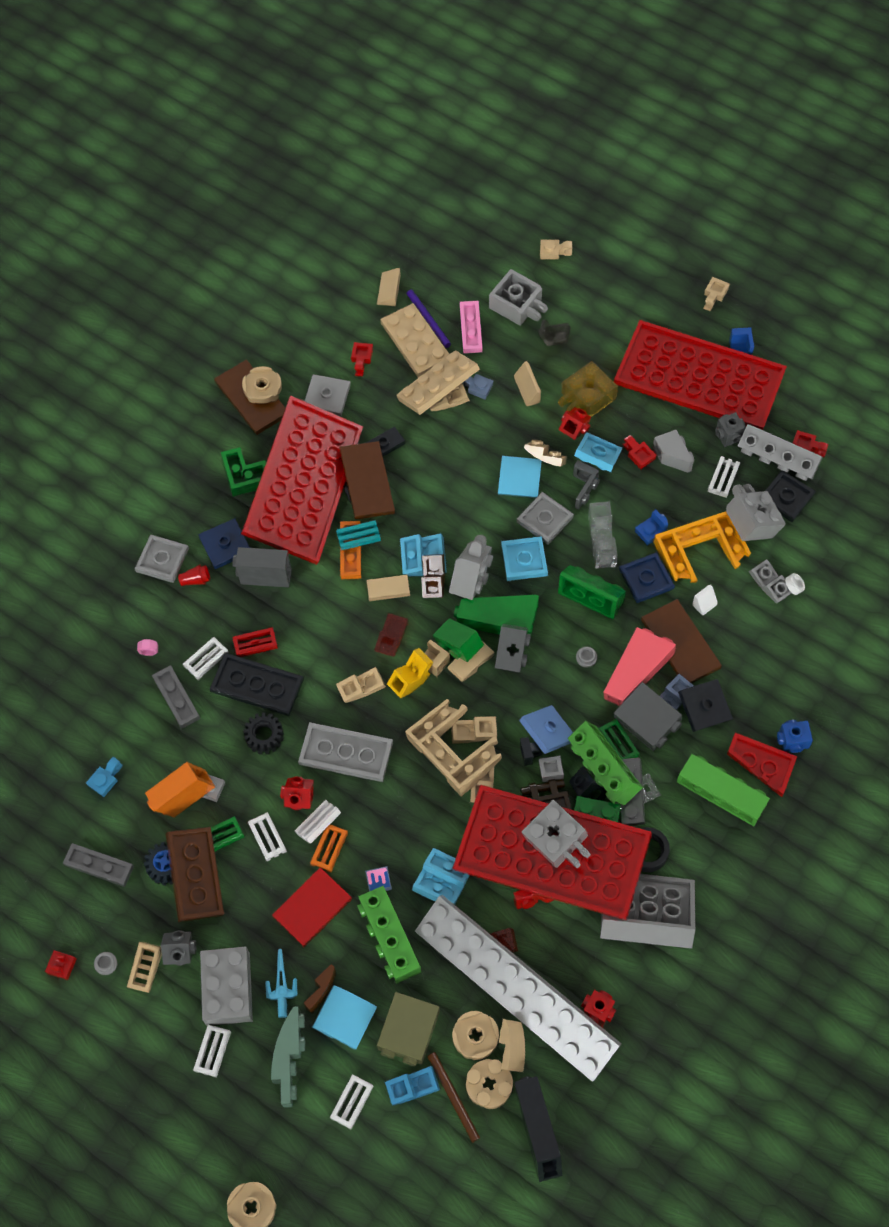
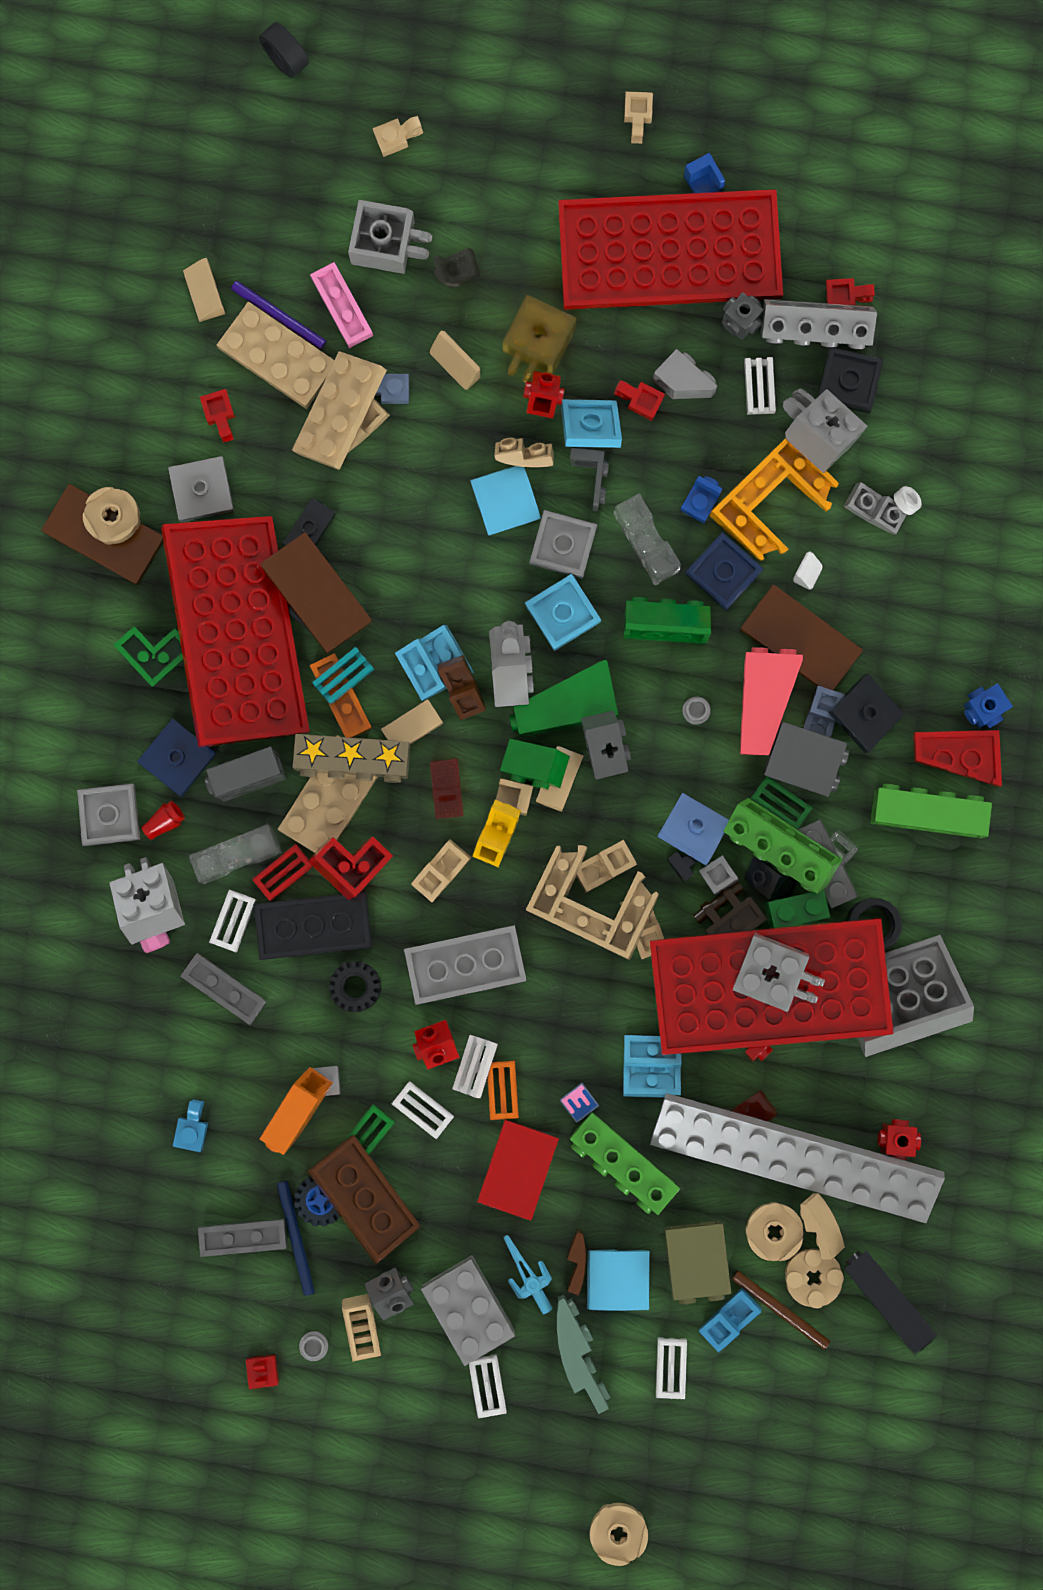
camera: 25 degrees left, 20 degrees up
none -> light grey hinge [109,857,185,945]
none -> clear arch [189,824,282,884]
none -> black tyre [258,22,309,78]
none -> dark blue bar [276,1180,315,1296]
none -> tan plate [277,735,378,853]
none -> dark tan brick [293,734,410,783]
none -> red brick [308,836,393,900]

